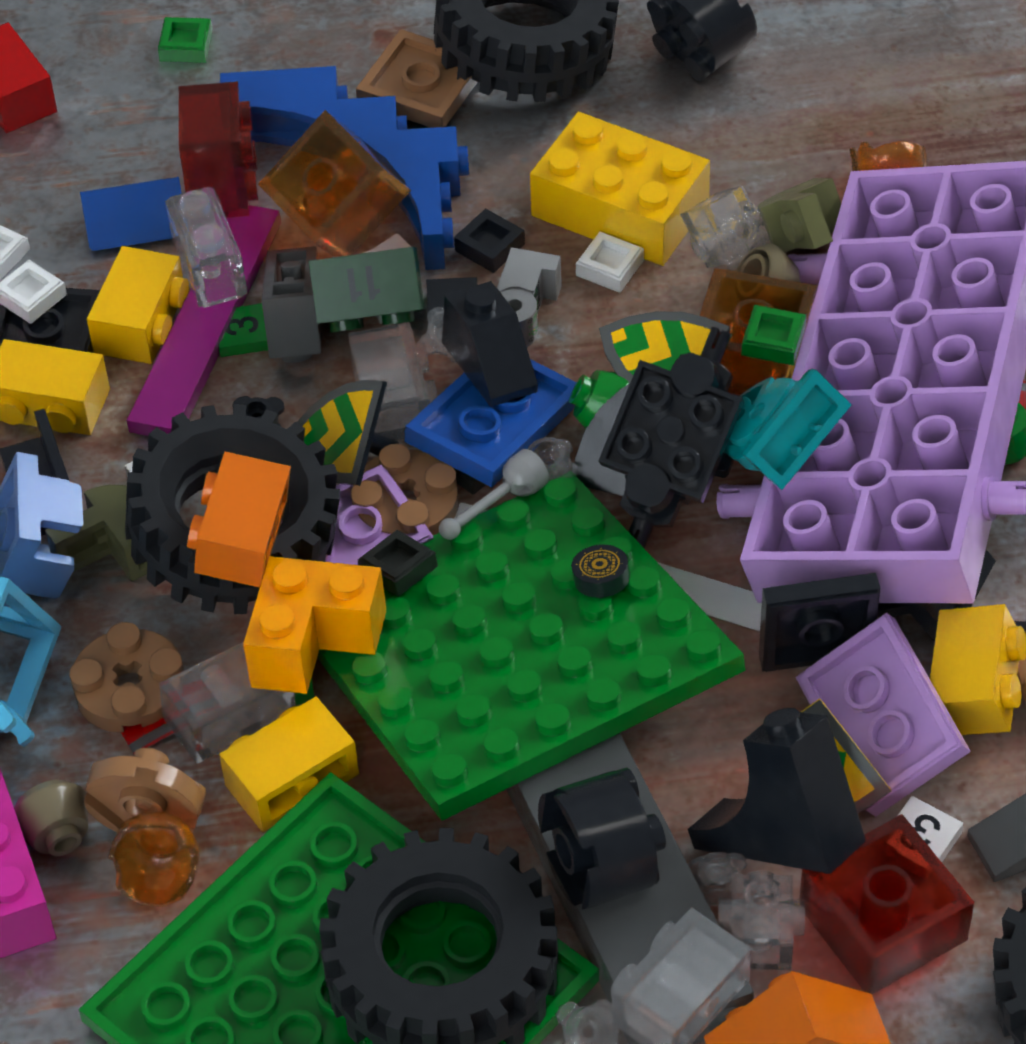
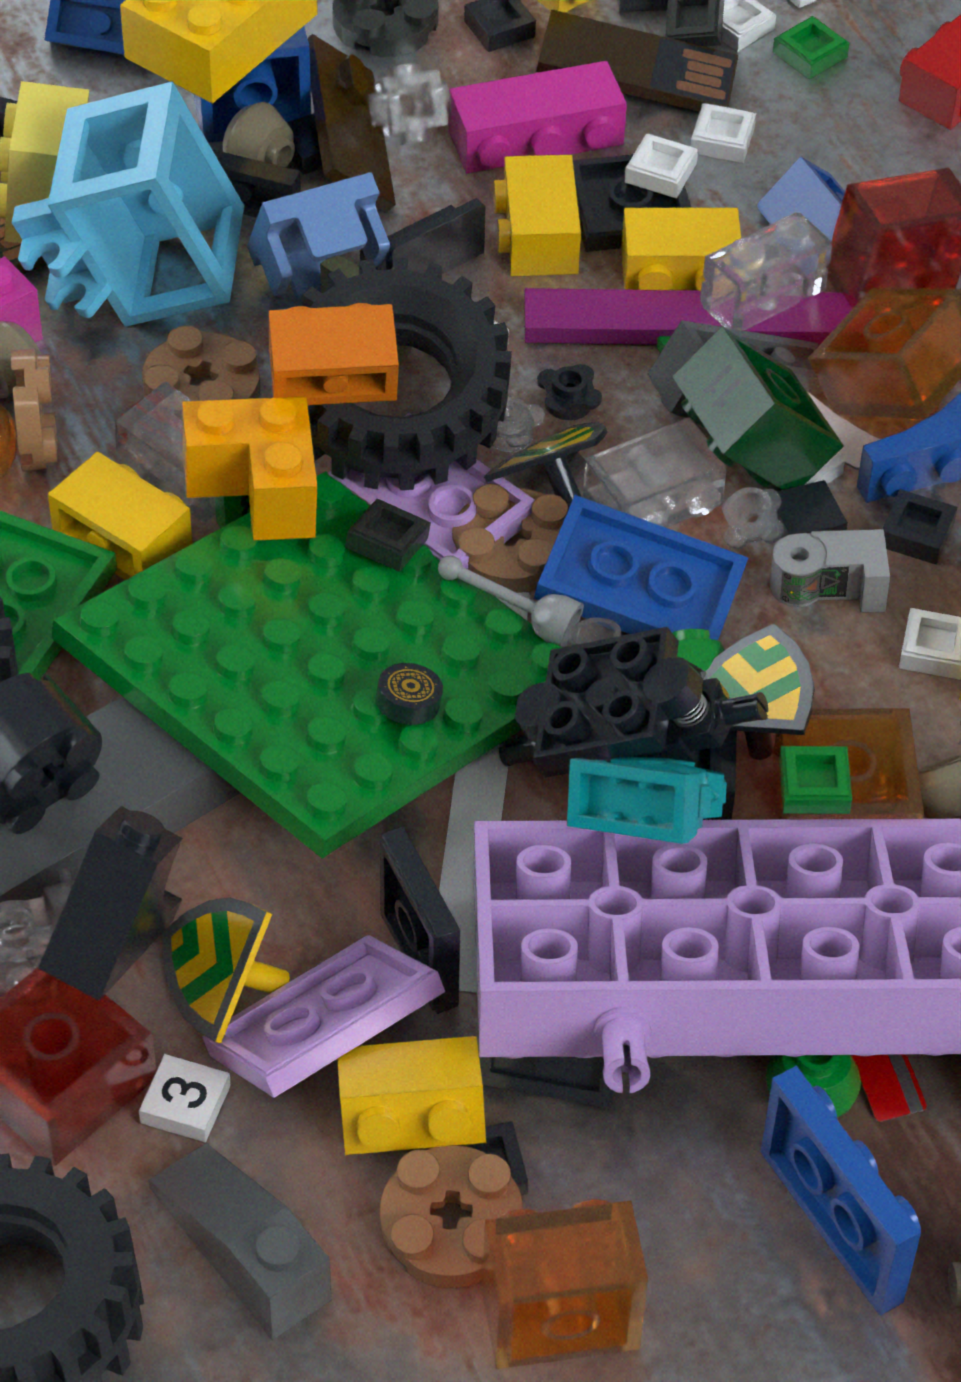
camera: 70 degrees right, 0 degrees up
black slope [442,281,538,407] -> none

